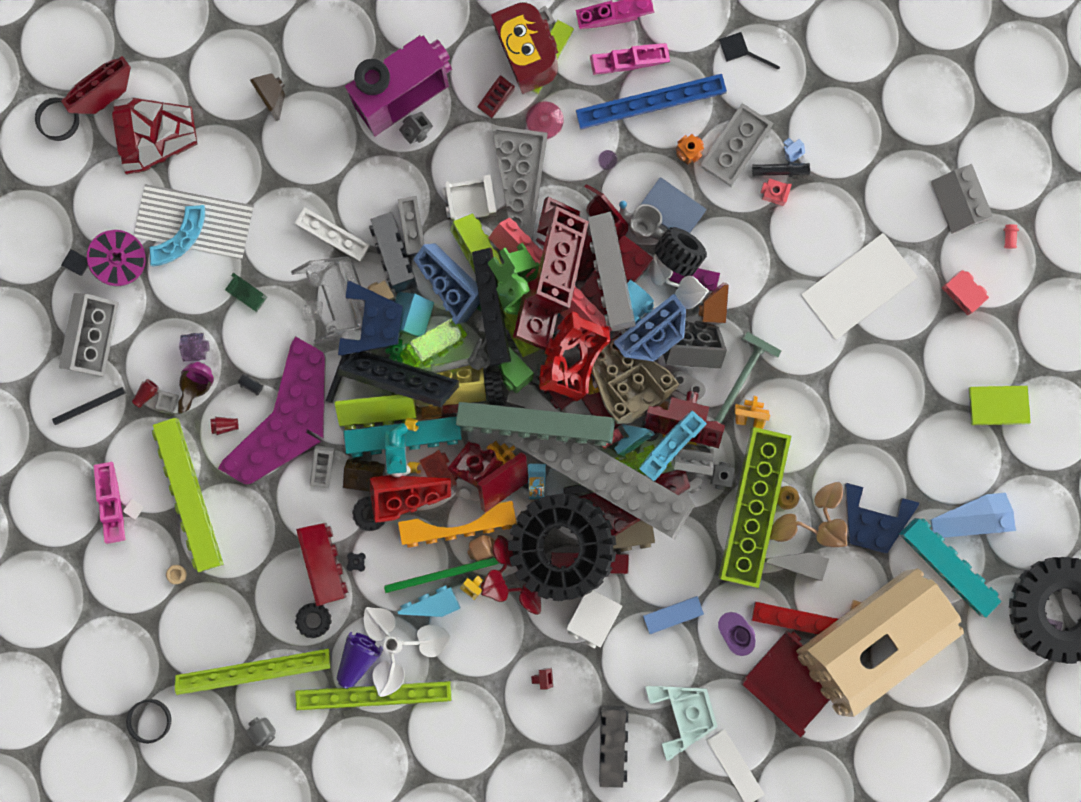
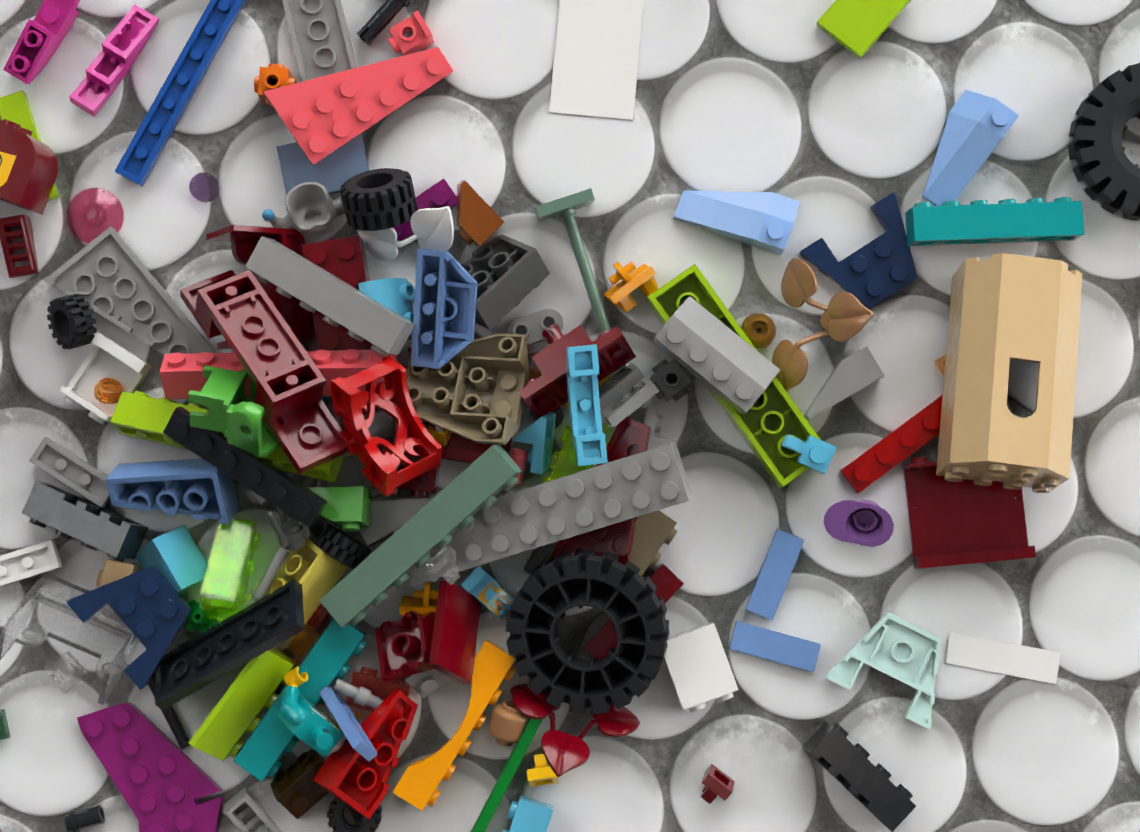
camera: 50 degrees left, 0 degrees up
none -> black tyre [47,294,97,349]
none -> clear orange plate [94,378,124,404]
none -> coral wing [263,47,453,165]
none -> medium blue tile [319,686,377,762]
none -> light grey bar [333,679,384,709]
none -> clear tile [426,544,460,585]
none -> light grey slope [652,296,780,415]
none -> light blue wedge [673,191,799,255]
none -> medium blue tile [729,621,821,672]
none -> medium azure plate [781,435,837,474]

